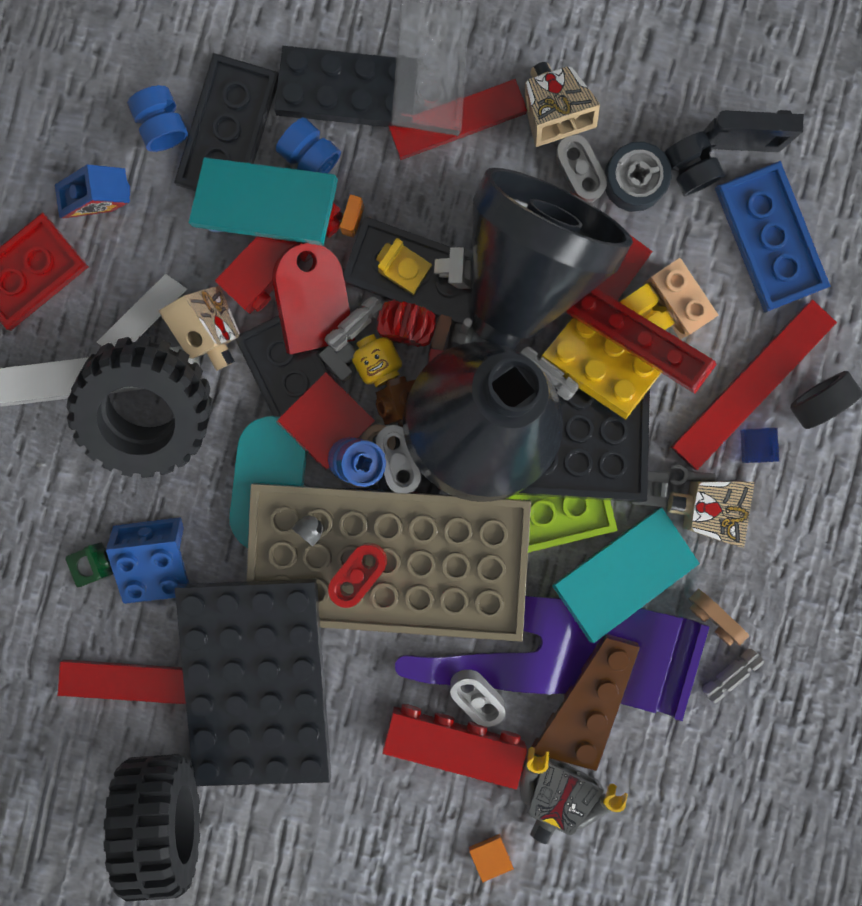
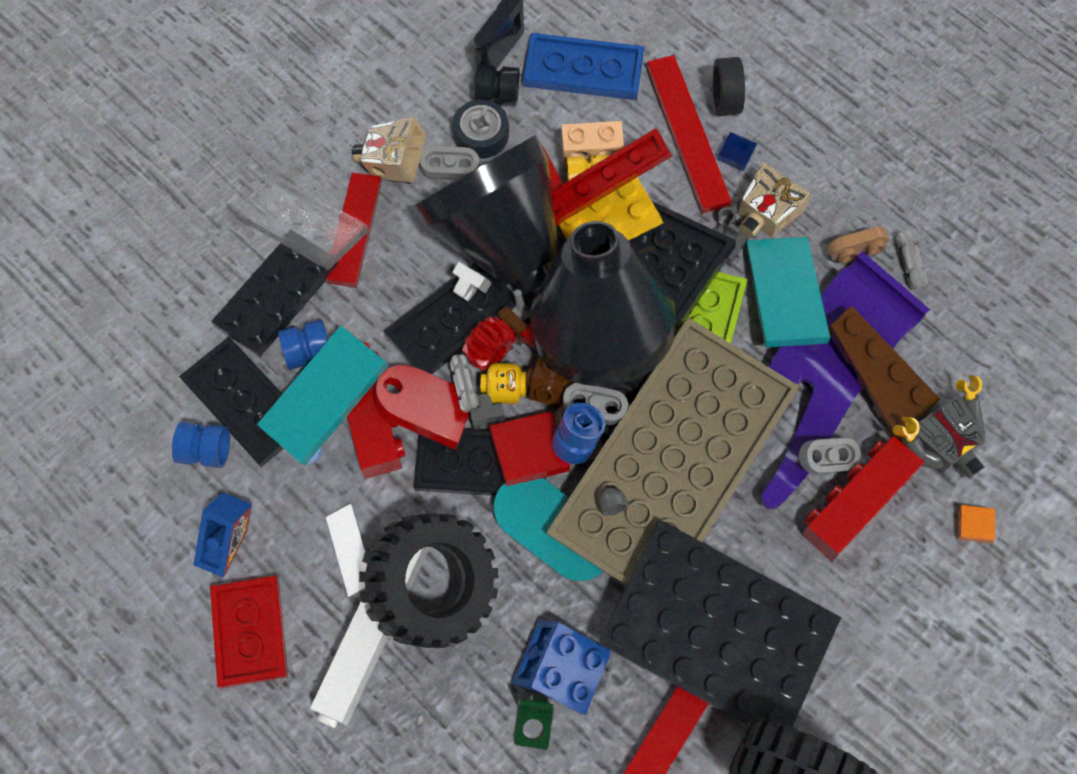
camera: 60 degrees left, 20 degrees down
tan torso [159,286,240,371] -> none
red plate [328,543,387,608] -> none
orange tile [340,194,365,238] -> none
yellow bracket [376,238,432,295] -> none

